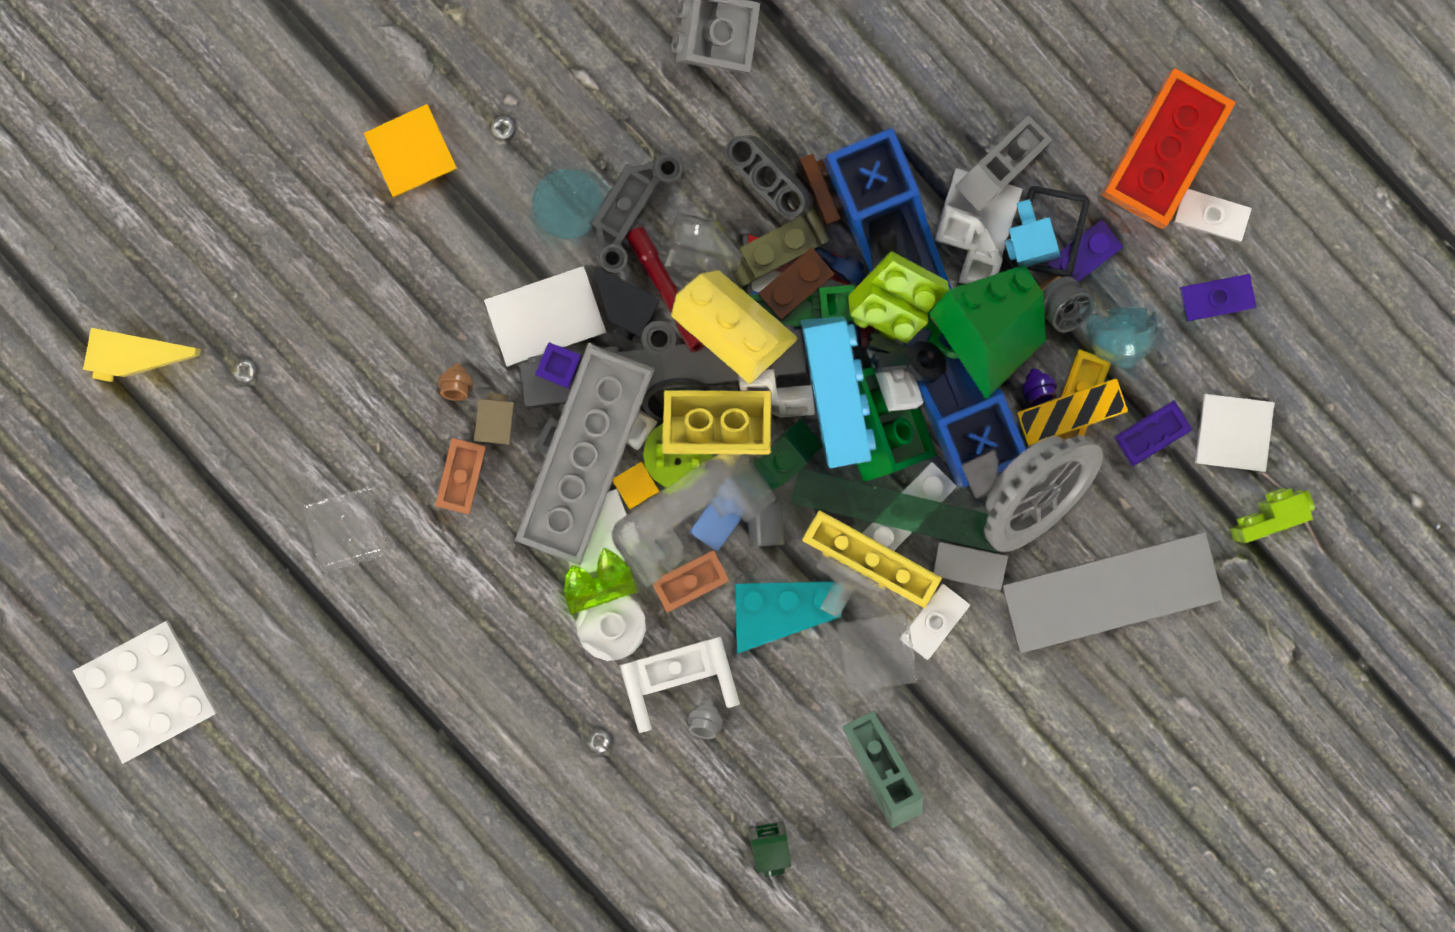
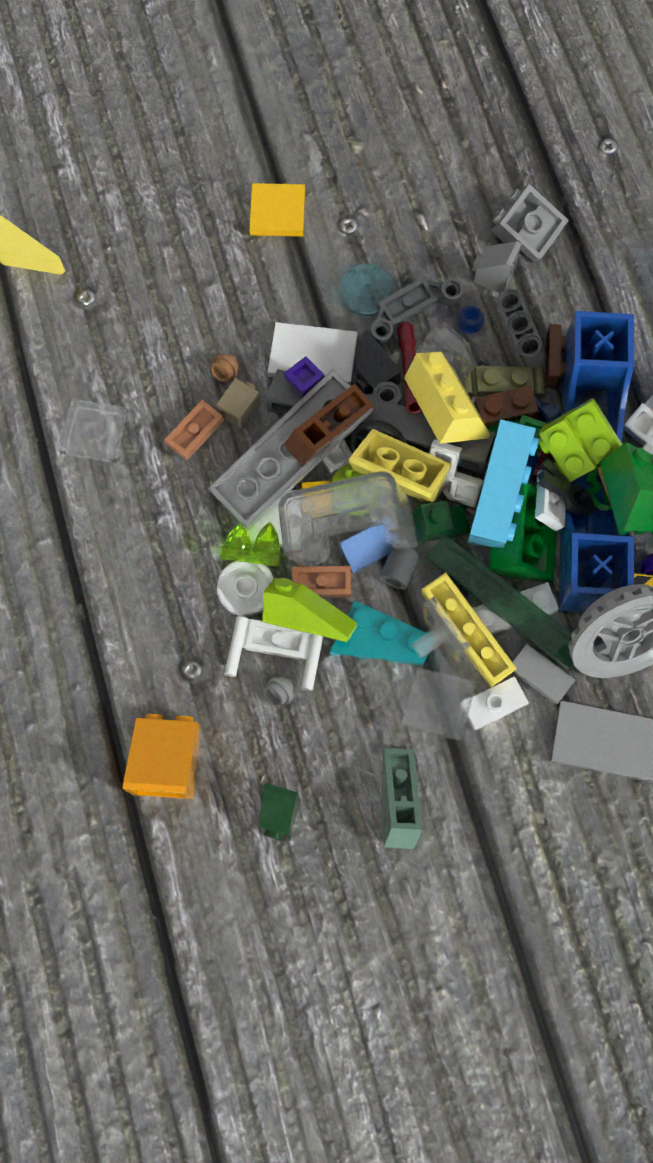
camera: 25 degrees right, 15 degrees down
flat silver tile [961,450,998,498] -> none
none -> light orange slope [123,714,201,799]
none -> lime slope [263,578,357,642]
none -> reddish brown slope [283,384,374,467]
none -> clear blue plate [457,306,485,333]
none -> light grey slope [472,241,522,293]

